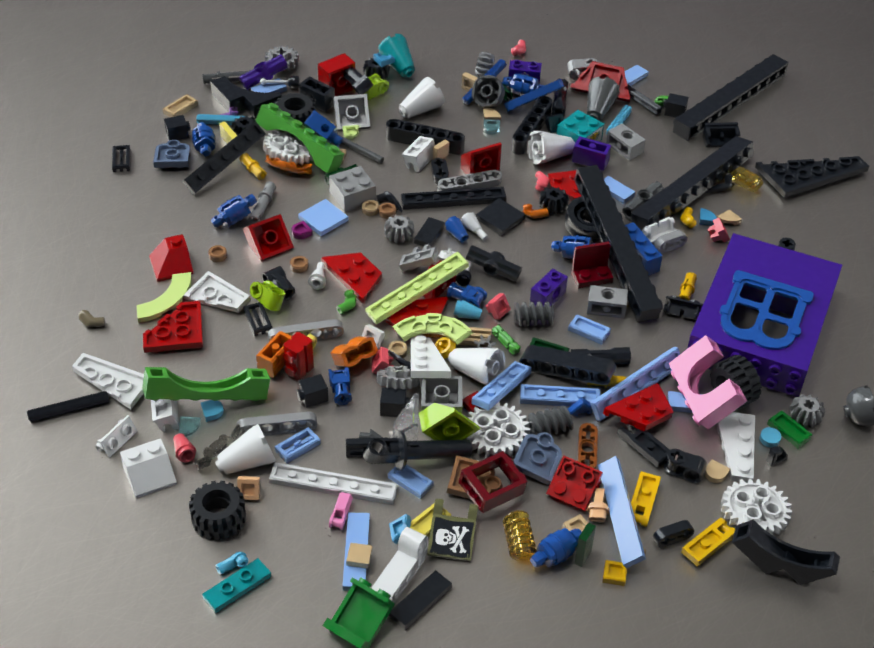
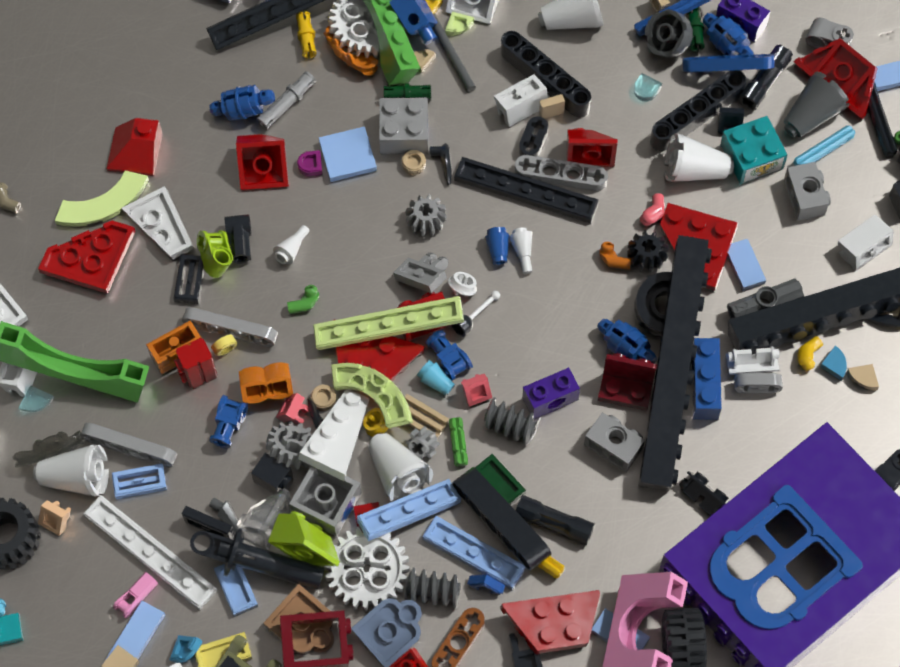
camera: 30 degrees right, 20 degrees up
coral cone [173,433,196,463] -> none
medium azure tile [201,400,224,422] -> none
medium nougat tile [208,245,227,262] -> none
medium nougat tile [290,256,309,273] -> none
black brick [296,374,329,408] -> none
red wing [321,252,382,303] -> none
white tile [362,324,385,350] -> none
medium nougat tile [379,202,396,219] -> none
black tile [414,217,445,246] -> none
black piece [466,245,523,281] -> none
black tile [476,198,526,235] -> none
tan tile [483,107,501,122] -> none
light blue tile [568,314,611,345] -> none
dark purple brick [572,136,611,171] -> none
light blue tile [590,347,680,421] -> none
yellow pin [679,272,697,301] -> none
coral tile [707,218,730,243] -> none
none -> white hinge [838,215,894,271]

